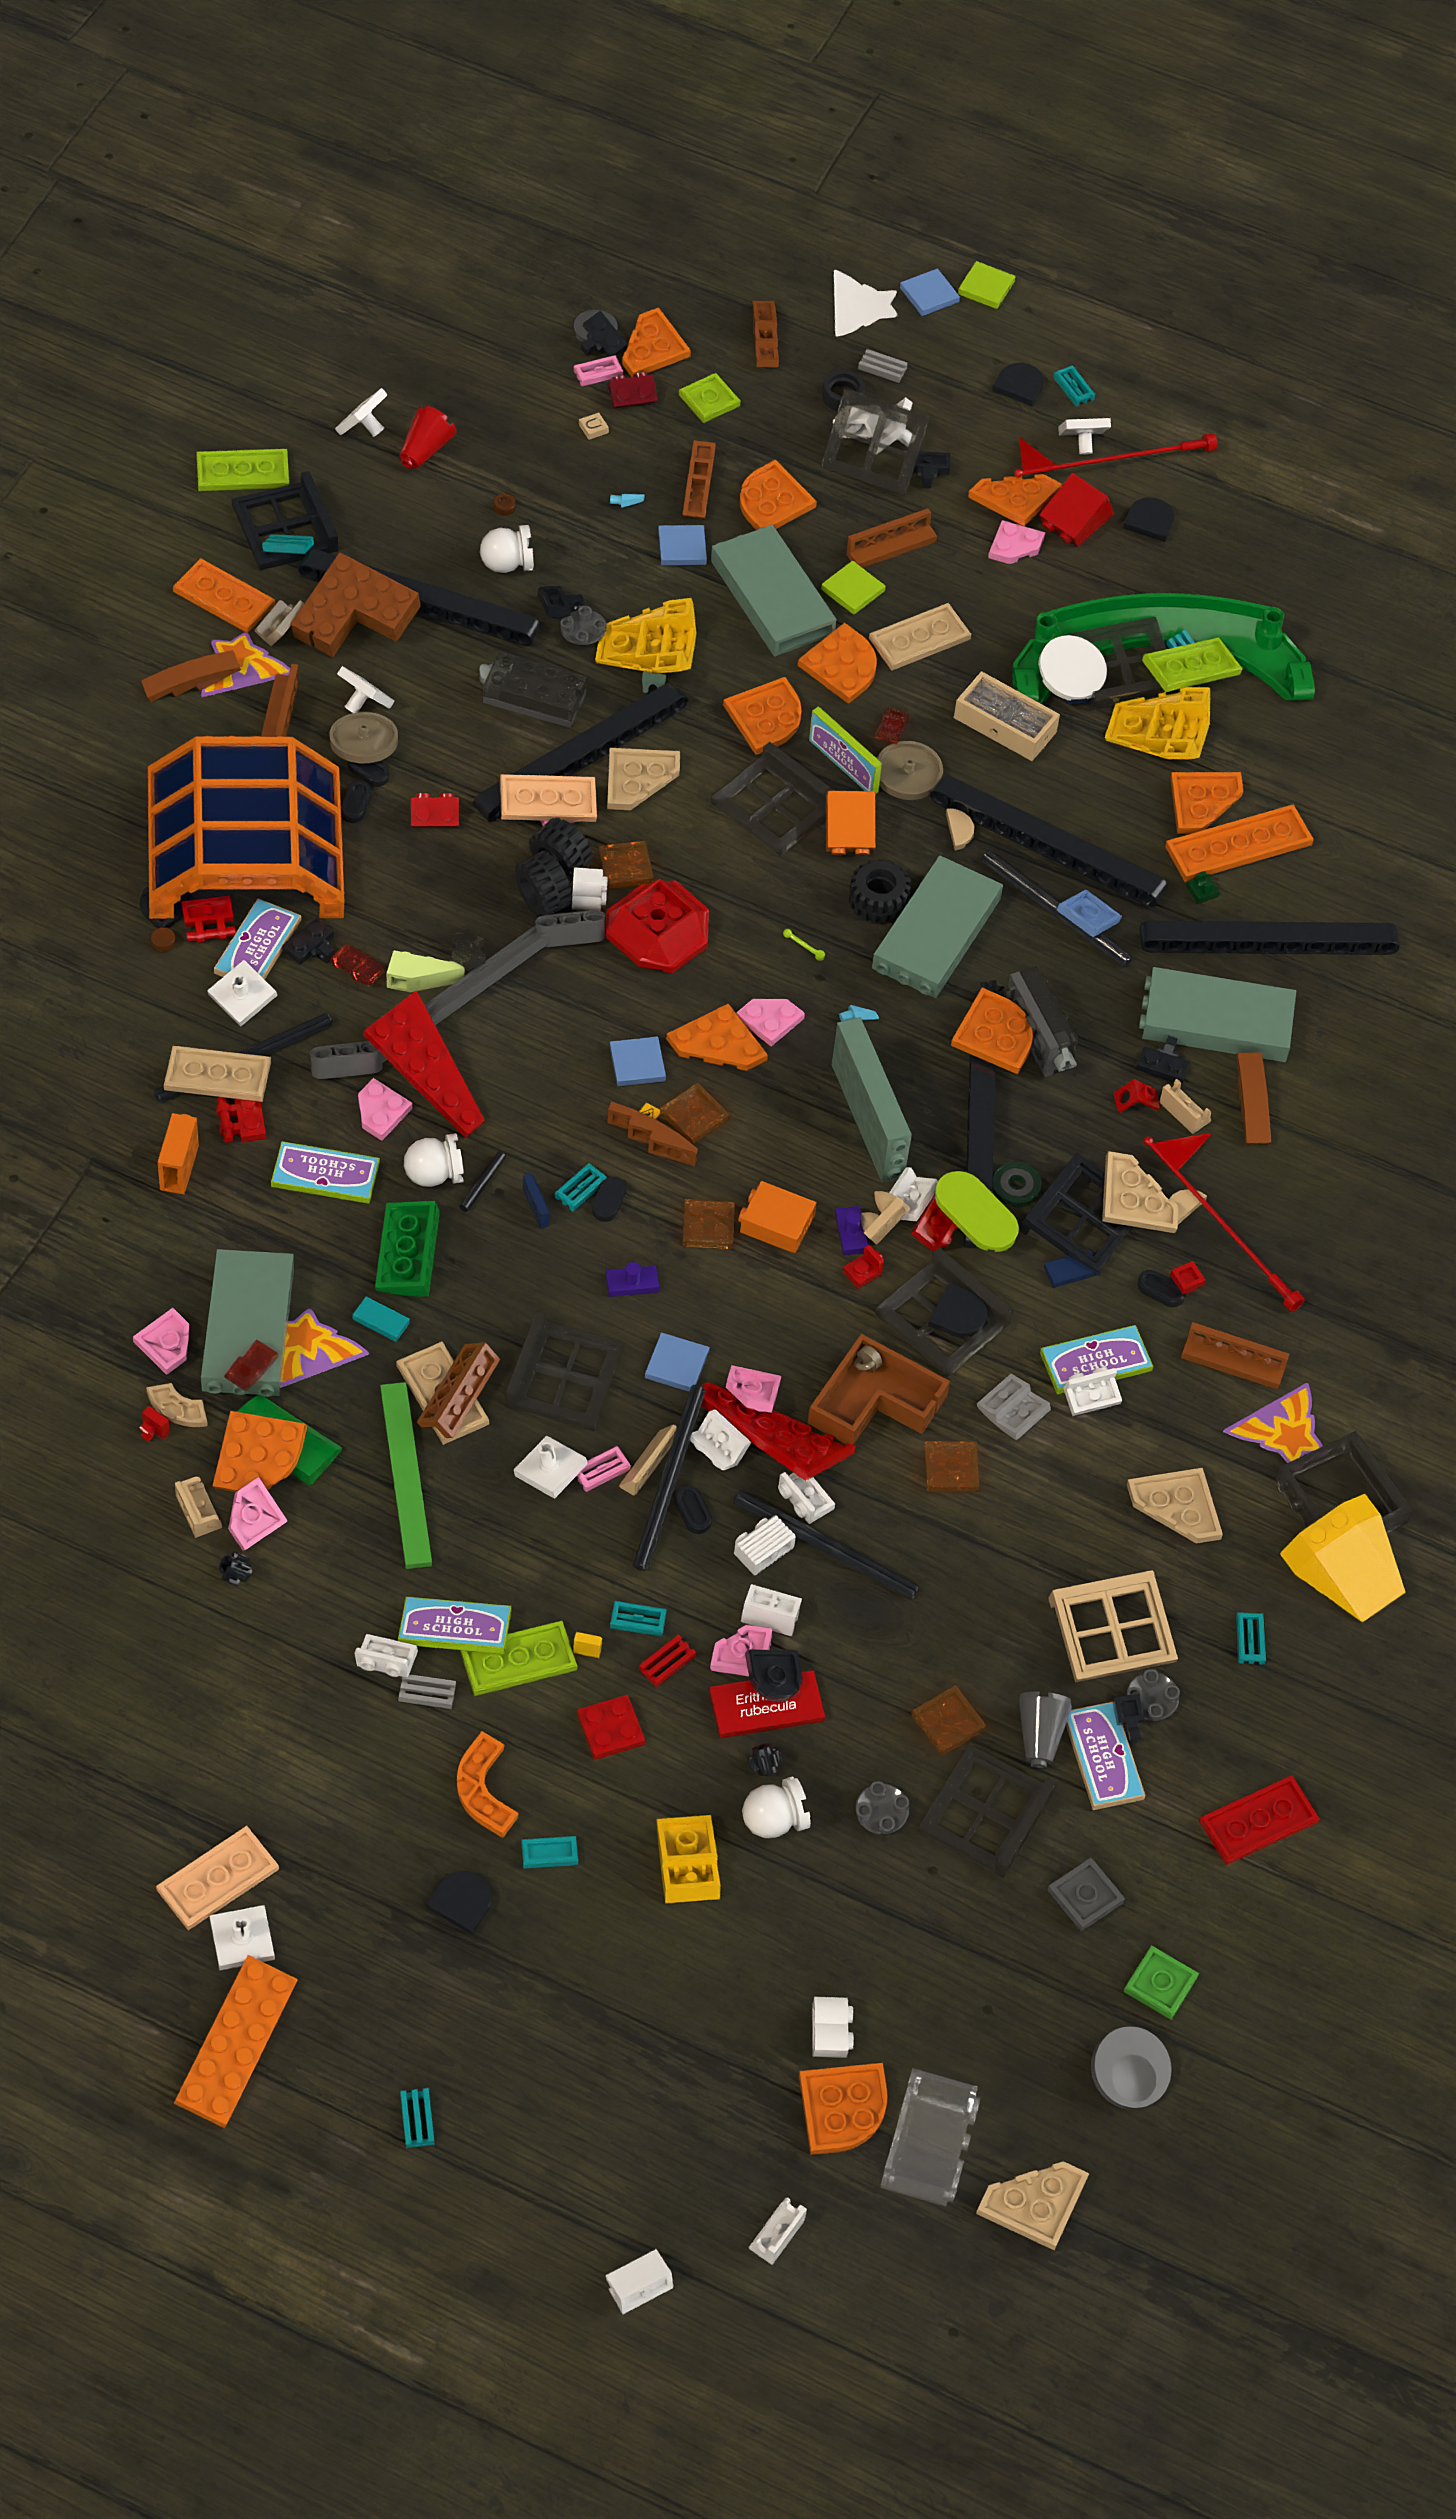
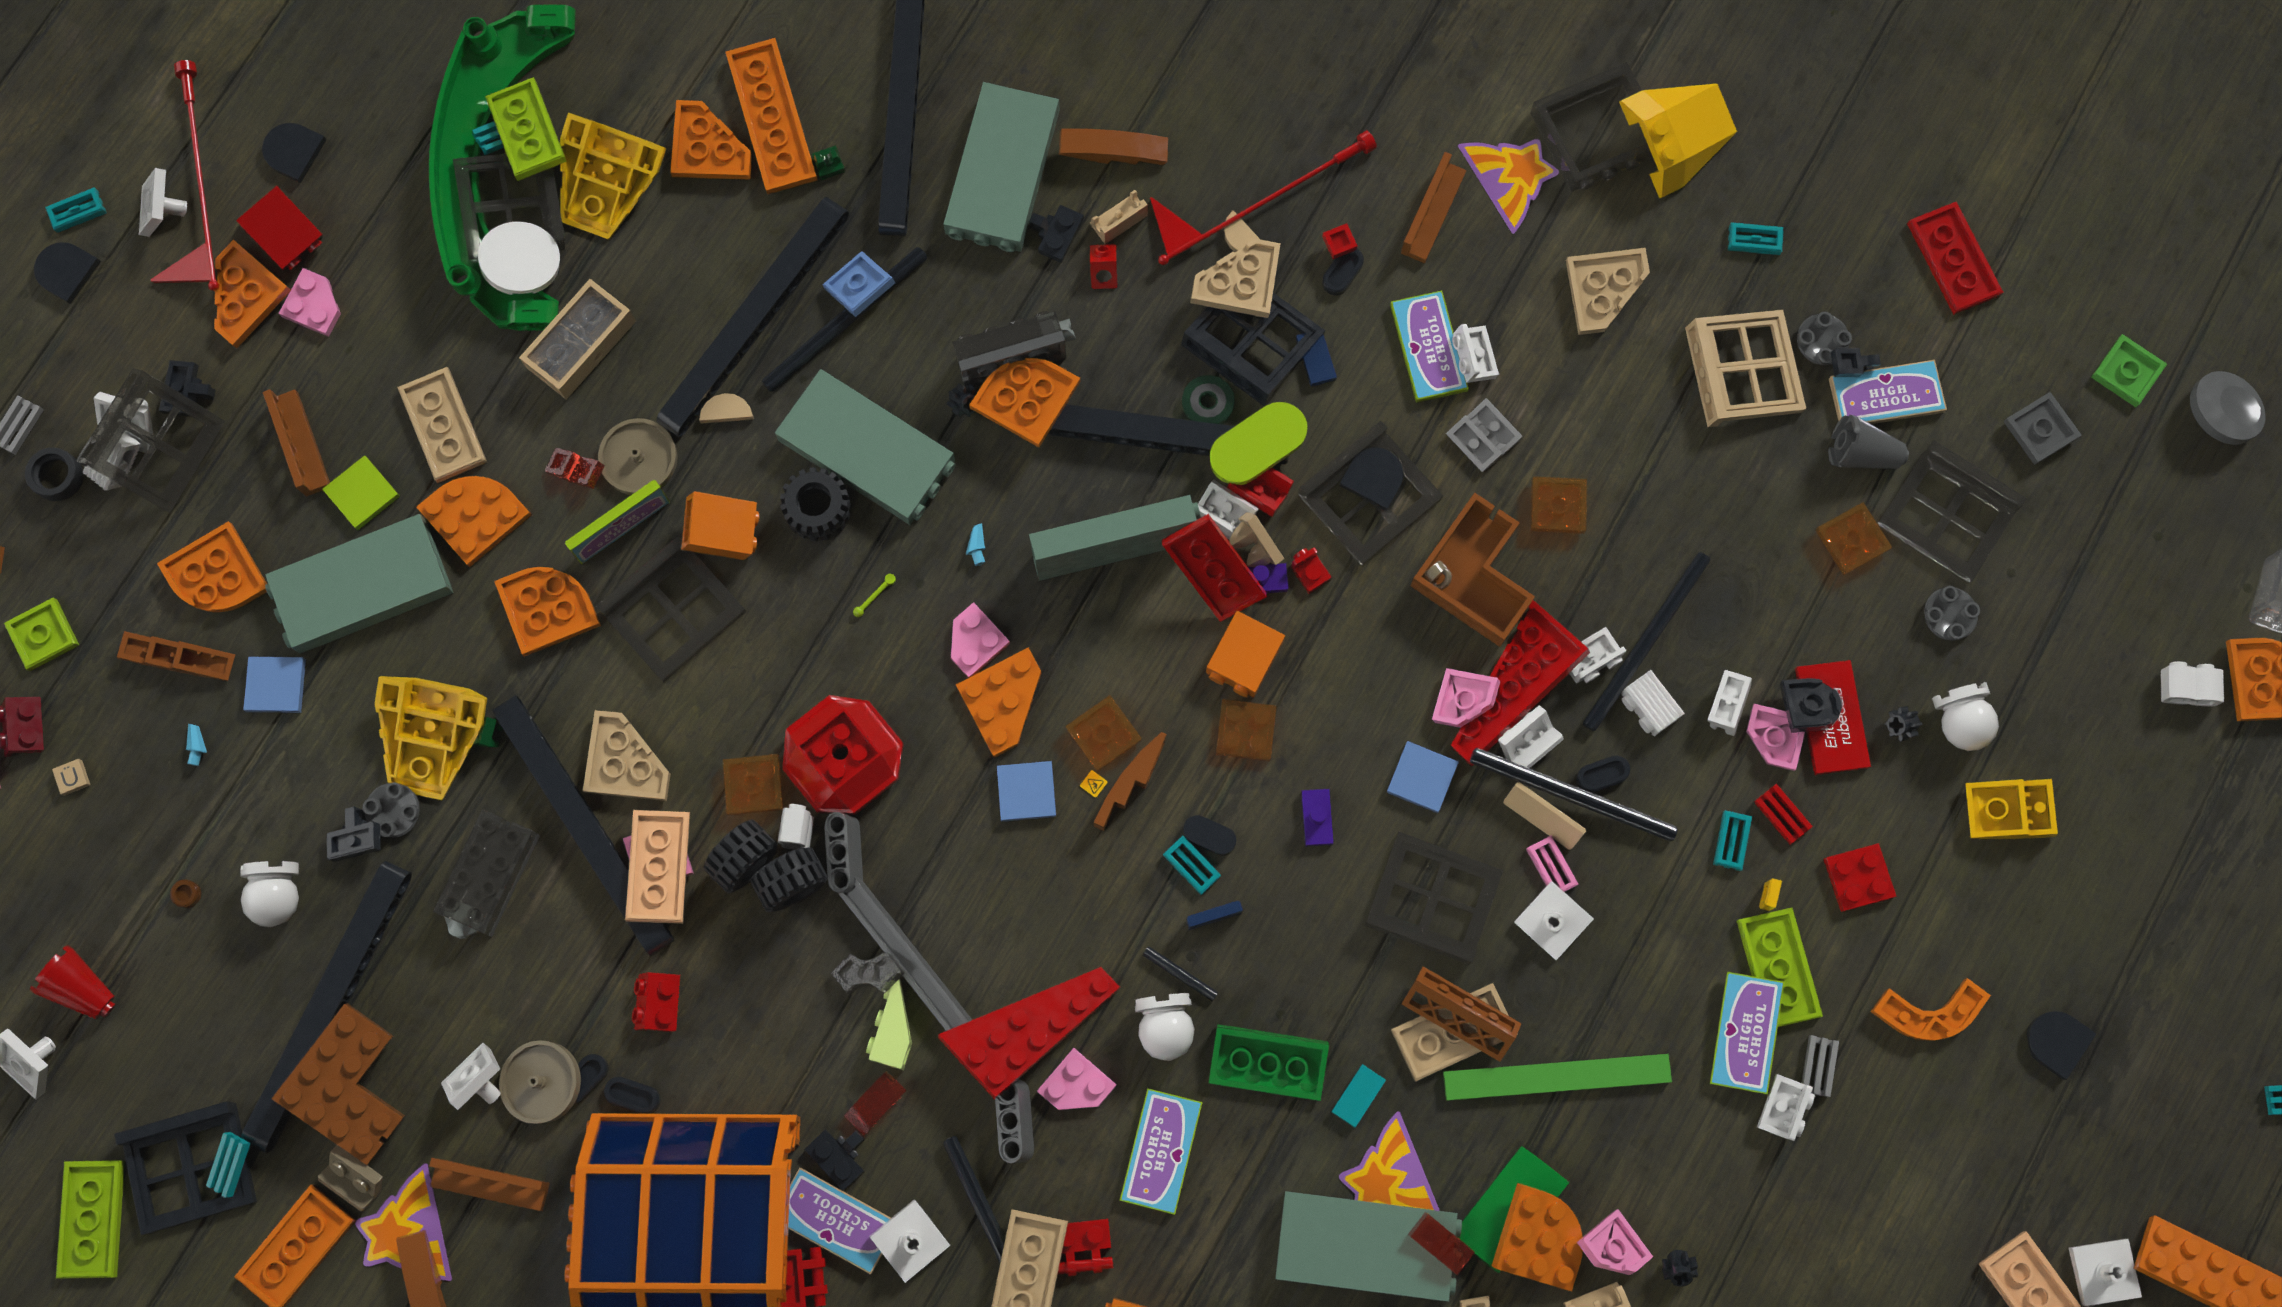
camera: 80 degrees left, 20 degrees up
teal tile [521,1836,578,1869] -> none
none -> red tile [1162,514,1267,622]

